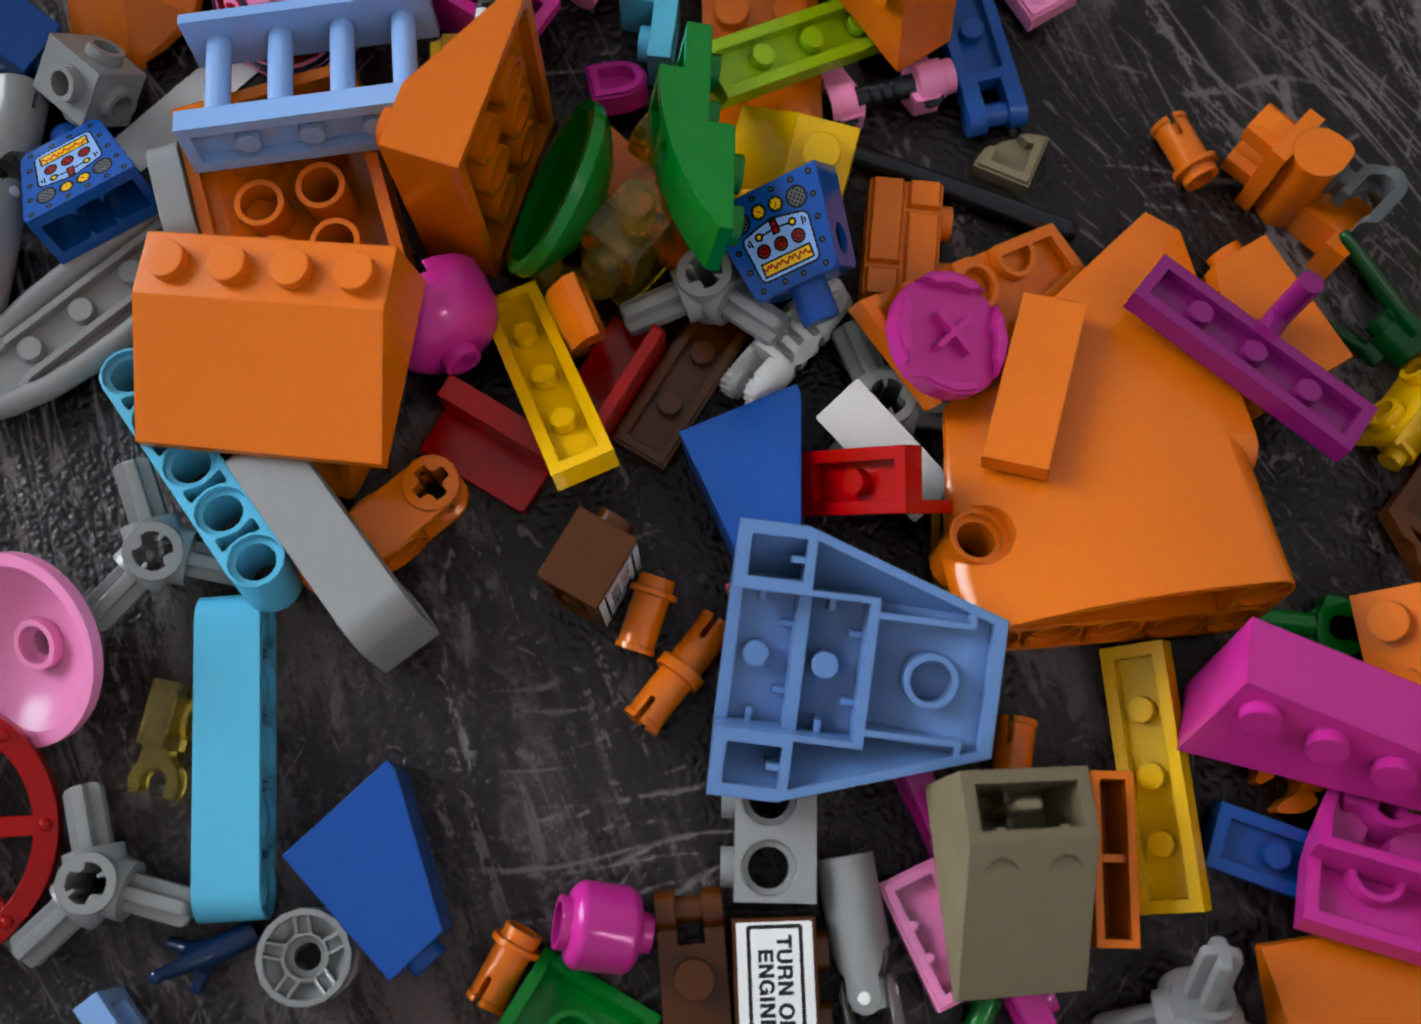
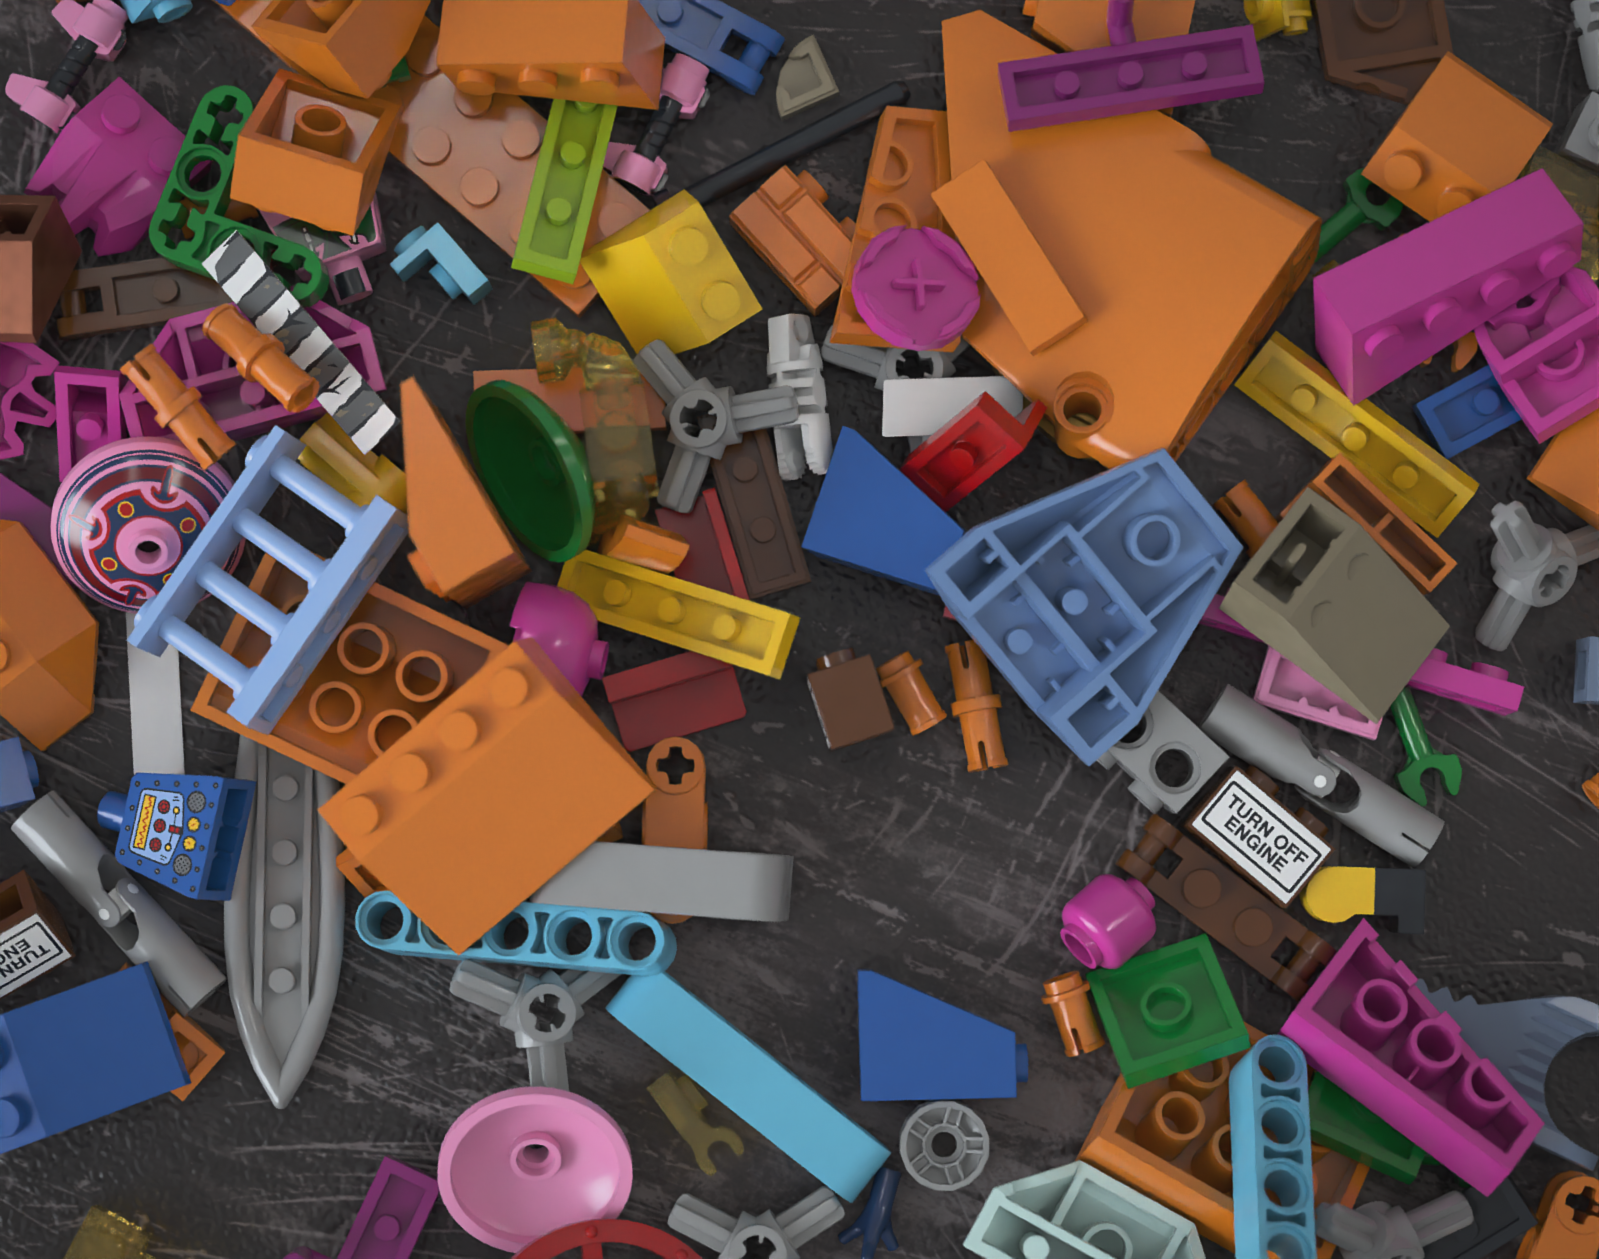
camera: 50 degrees left, 10 degrees up
light grey brick [33,33,147,127] -> none
light grey beam [146,142,201,234] -> none
dark pink tile [584,60,649,116] -> none
green slope [648,21,745,271] -> none
blue torso [726,160,856,329] -> none

